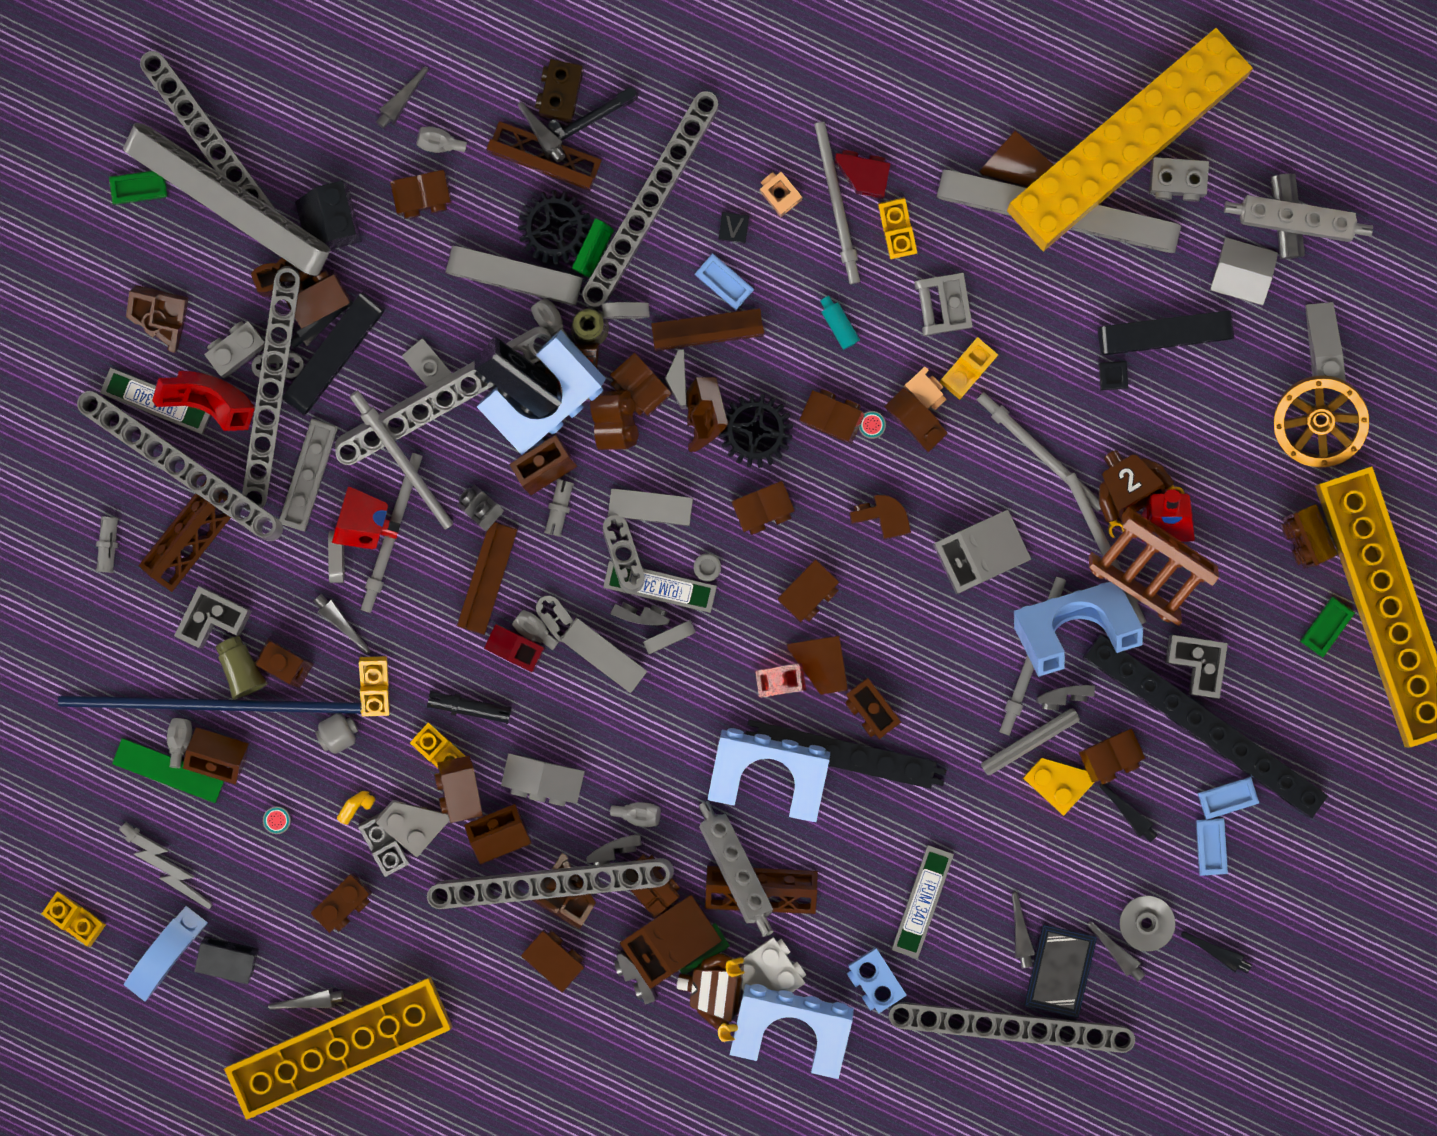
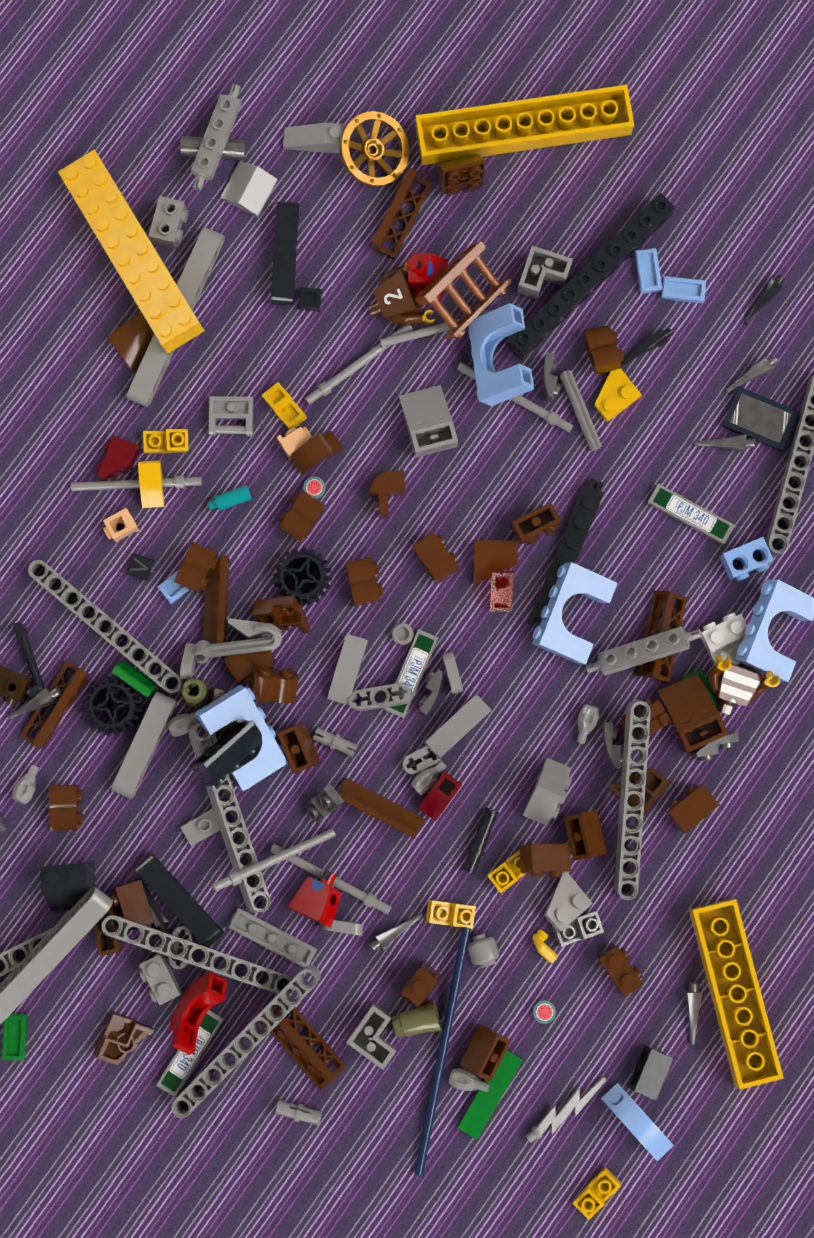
camera: 90 degrees left, 5 degrees down
light grey dish [1120,896,1175,951] -> none
green tile [1299,597,1355,658] -> none
none -> yellow slope [138,461,165,508]
none -> reddish brown brick [174,542,220,594]
none -> light grey piece [194,624,282,664]
none -> reddish brown fence [372,168,432,260]

